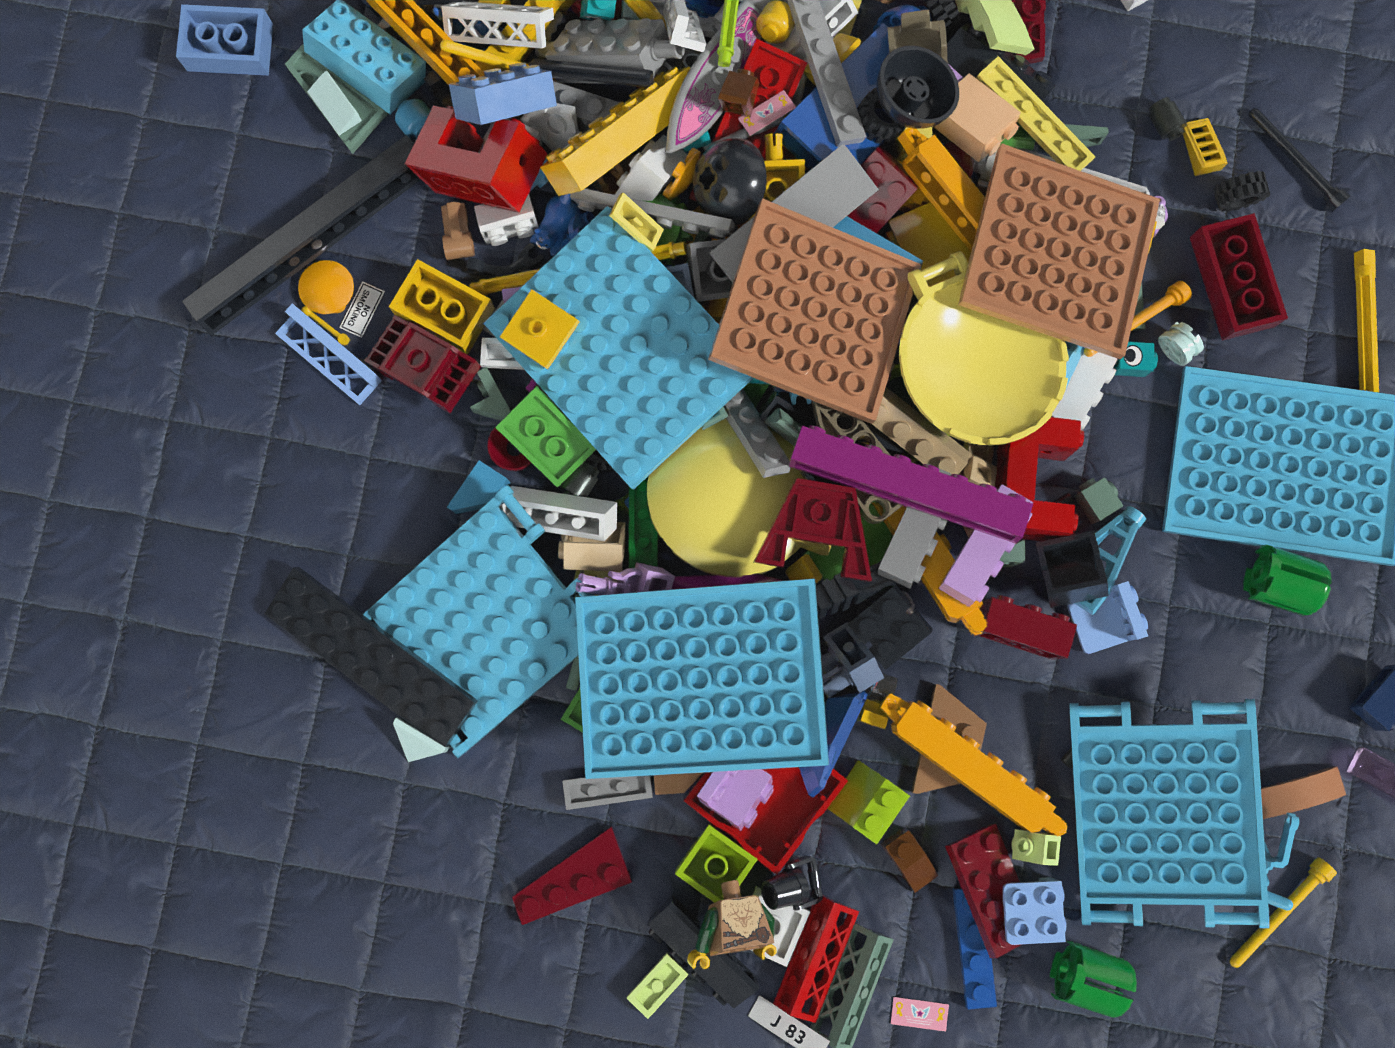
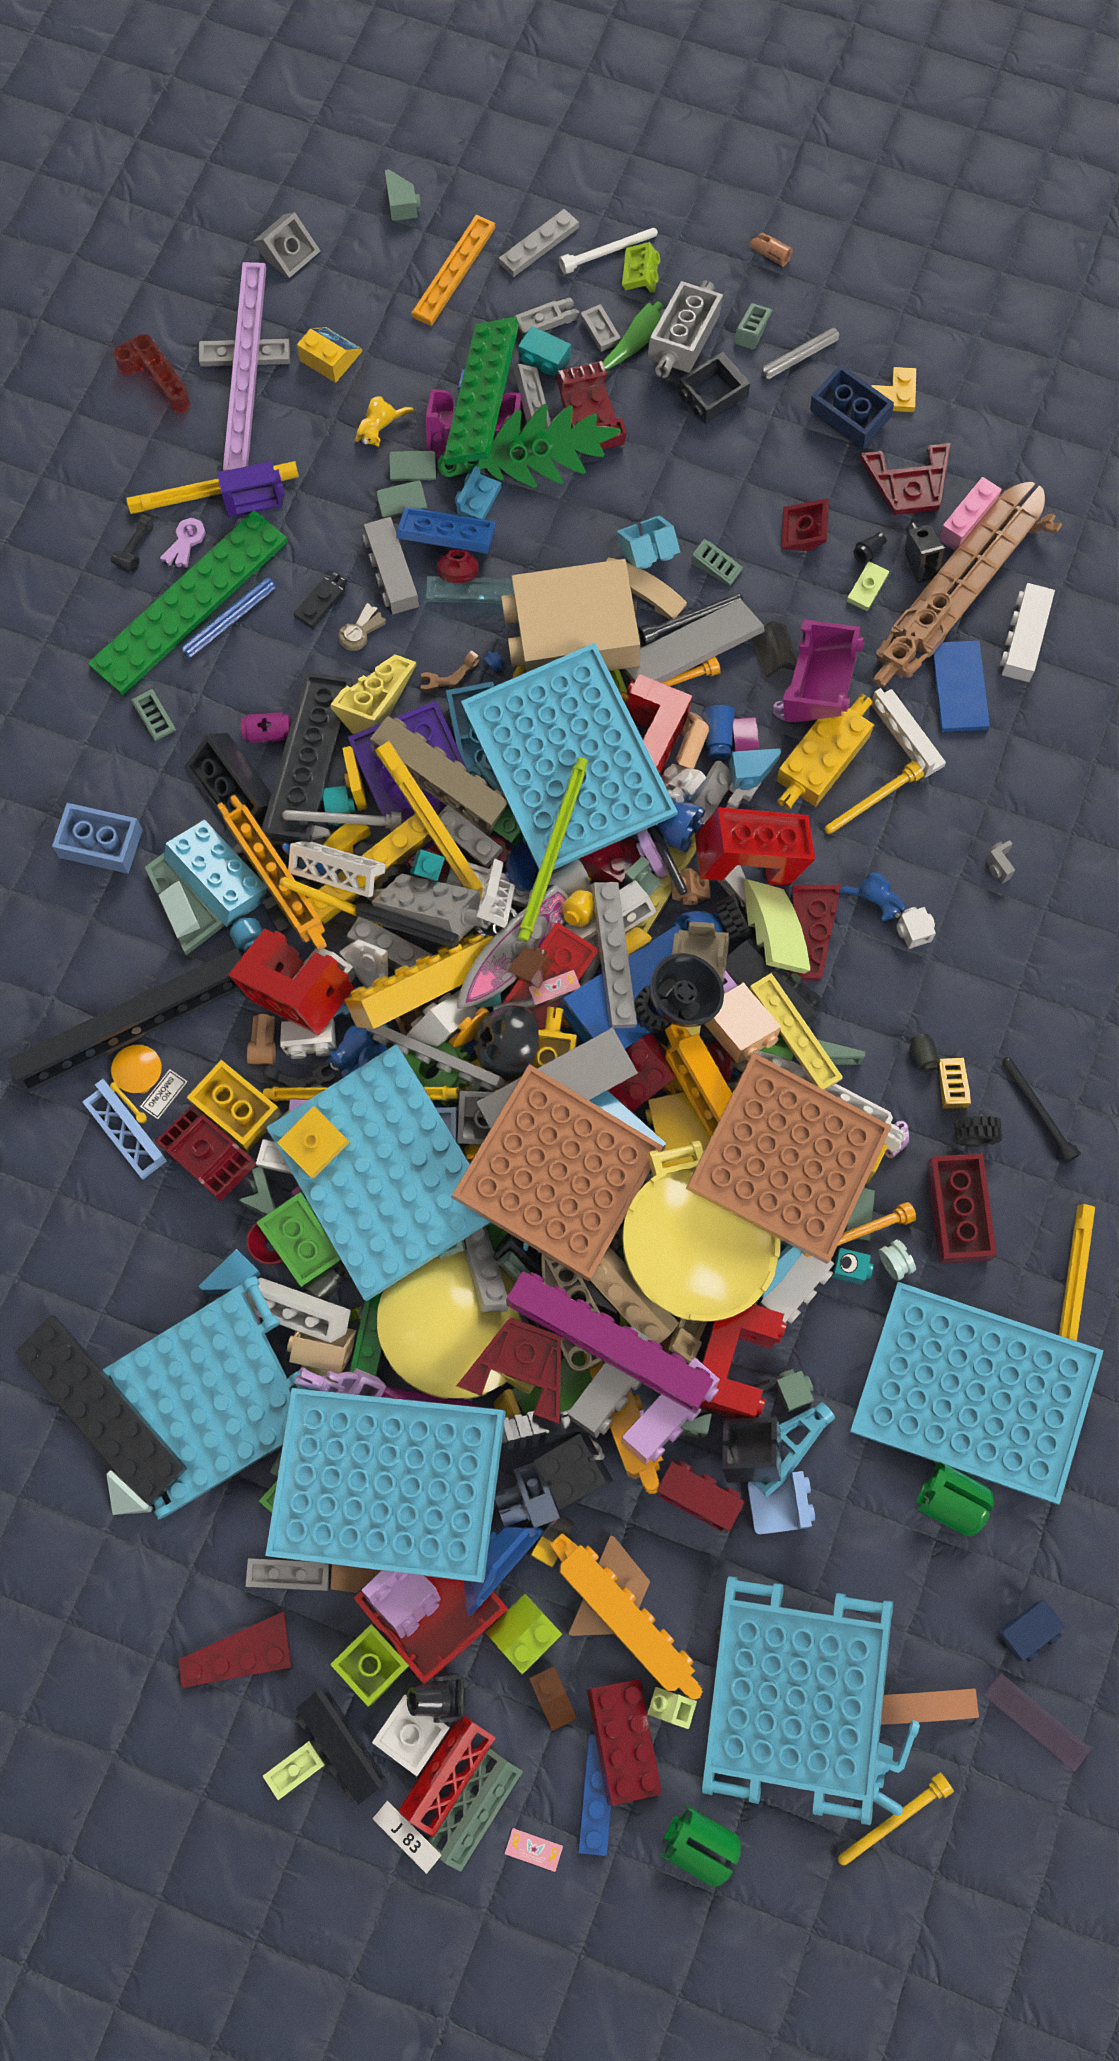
camera: 15 degrees right, 10 degrees down
medium blue brick [449,63,557,125] -> none
light yellow slope [609,193,664,252] -> none
torso [687,880,777,969] -> none
light blue bracket [1002,877,1066,945] -> none

